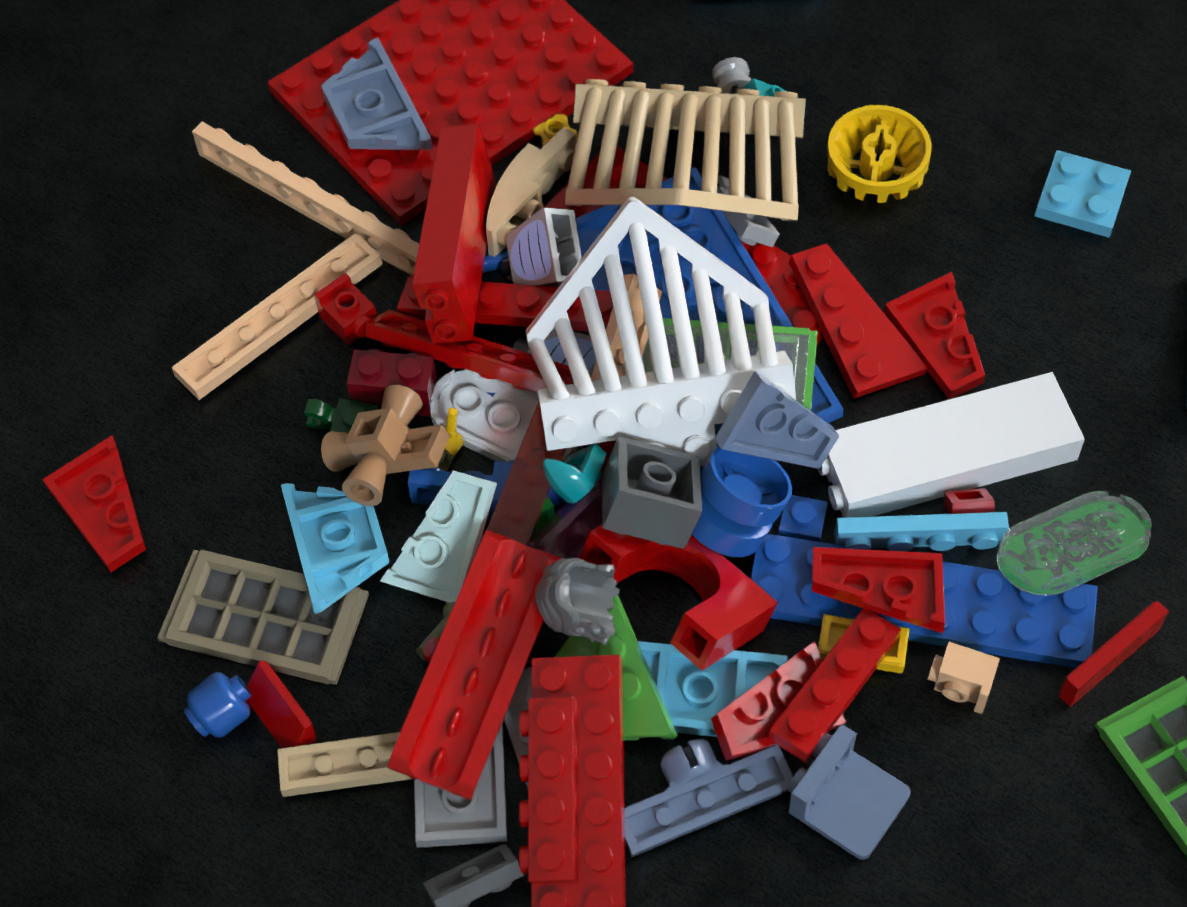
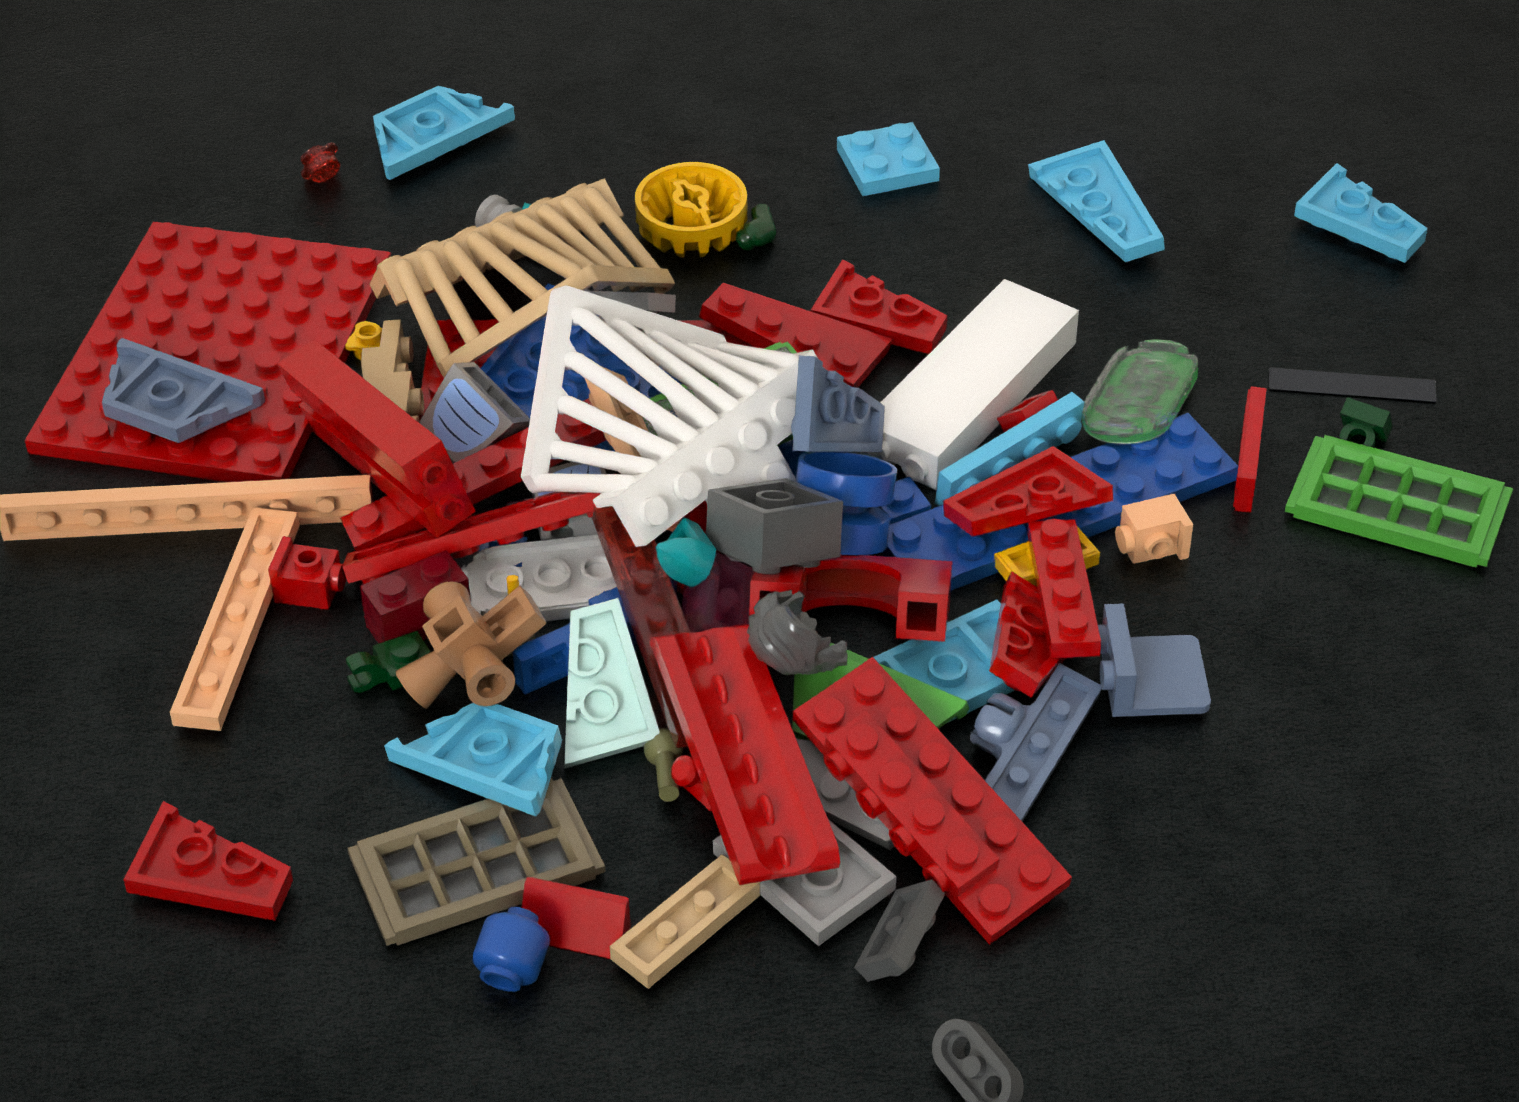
camera: 40 degrees left, 15 degrees down
none -> dark green arm [736,204,776,251]

